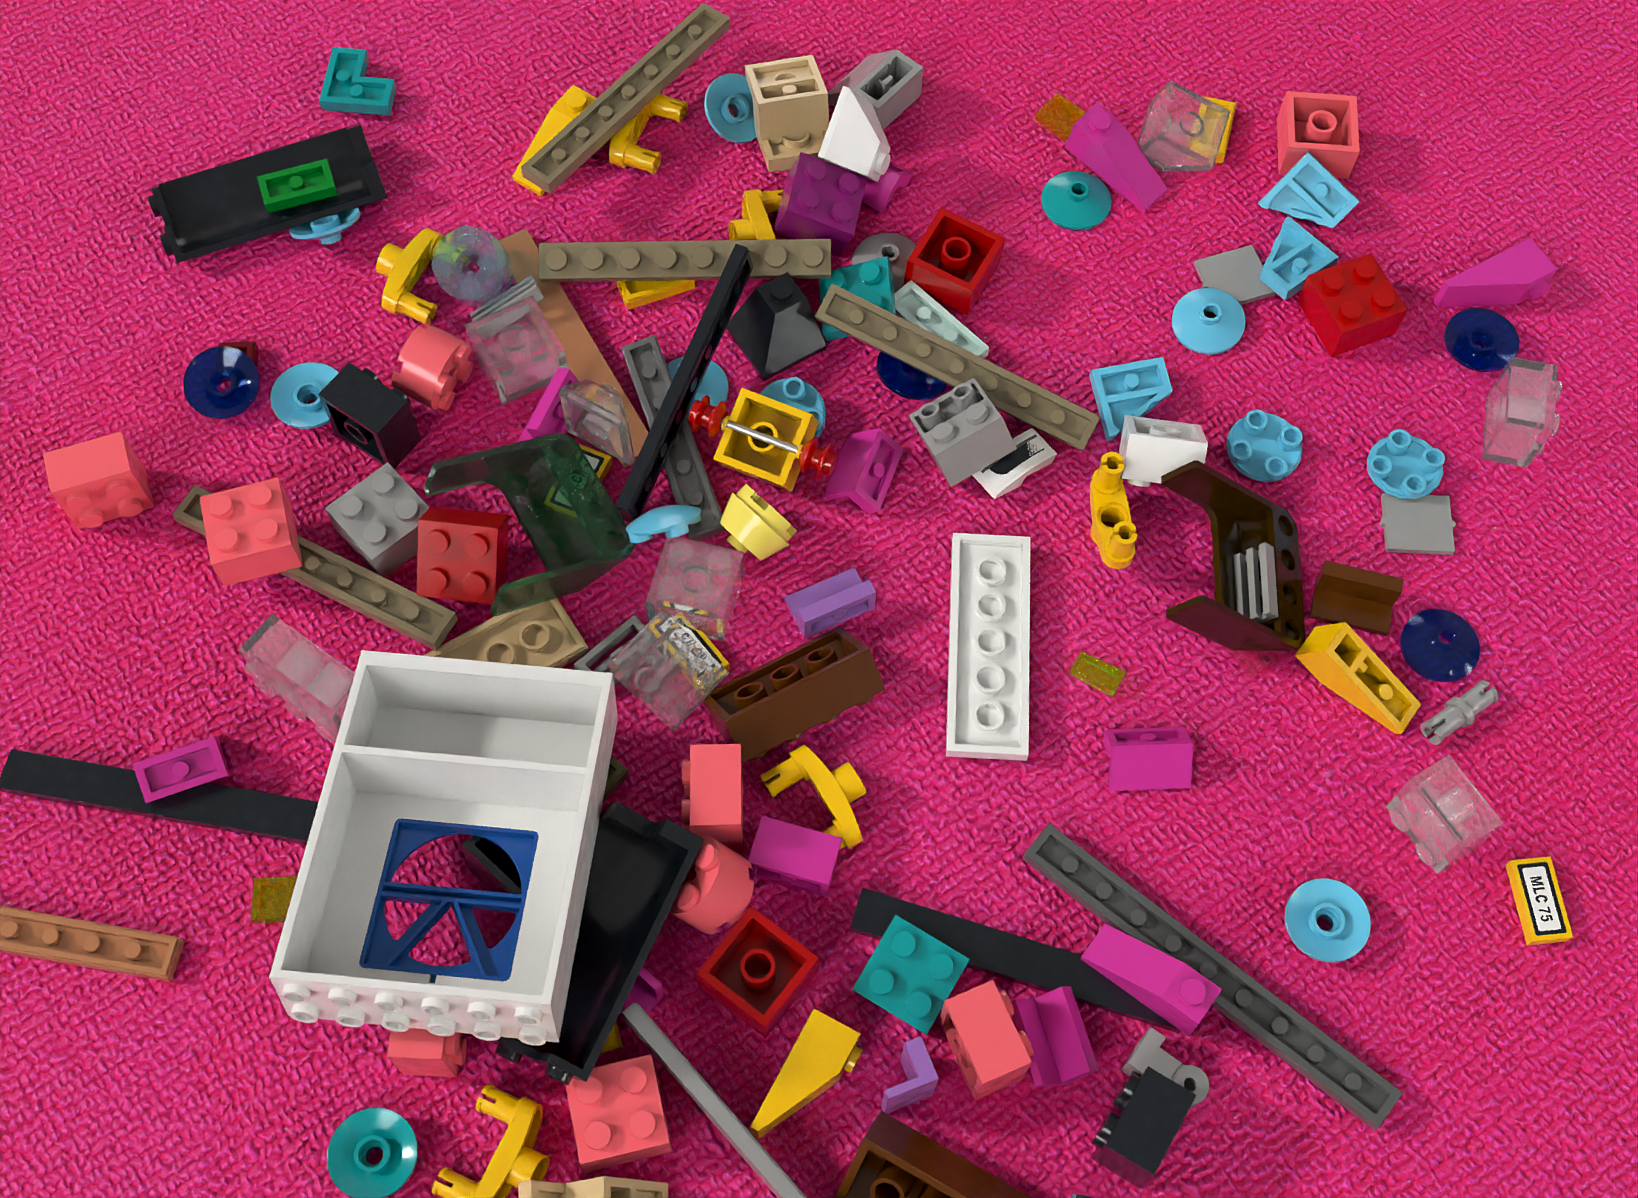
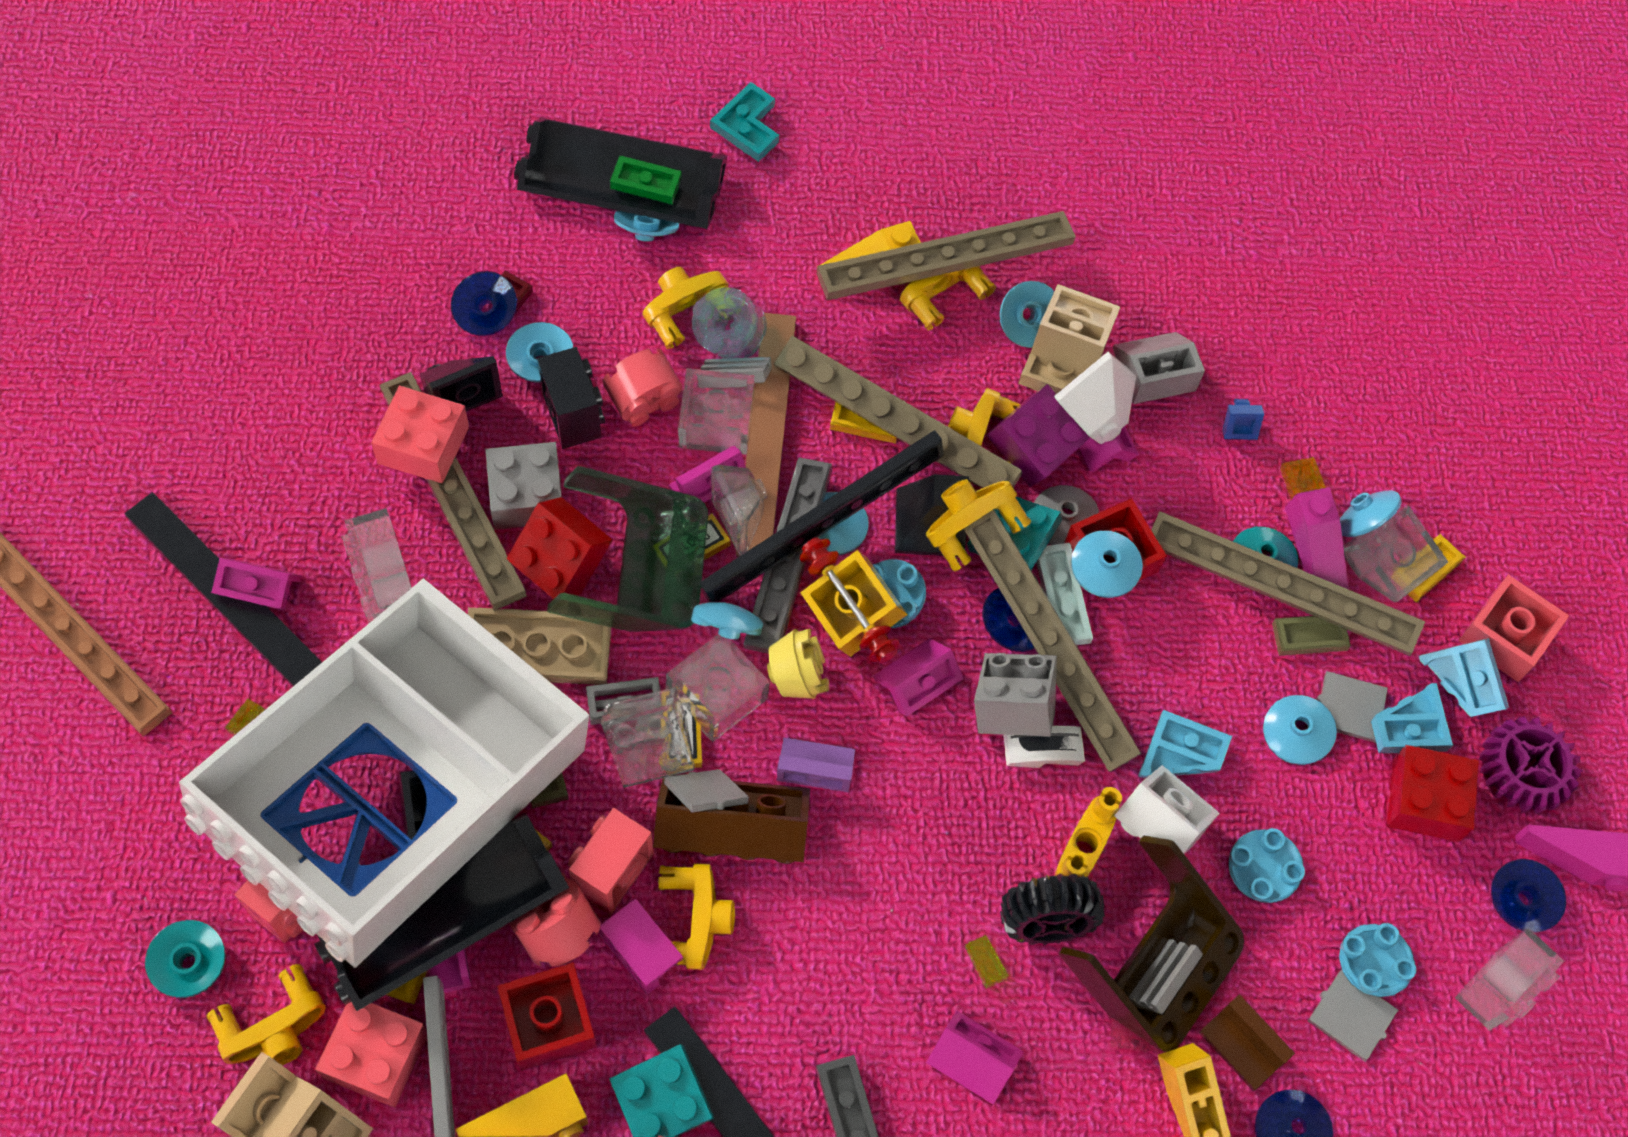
camera: 30 degrees right, 0 degrees up
coral brick [43,431,154,529] -> none
white plate [946,533,1030,761] -> none
none -> black slope [420,356,503,412]
none -> light grey piece [664,769,749,812]
none -> yellow connector [926,479,1031,571]
none -> black gear [1000,873,1105,946]
none -> medium azure dish [1071,531,1143,598]
none -> dark tan plate [1151,512,1425,656]
none -> blue tile [1222,399,1264,440]
none -> olive tile [1272,616,1351,656]
none -> medium azure dish [1340,490,1402,537]
none -> magenta gear [1479,716,1583,814]

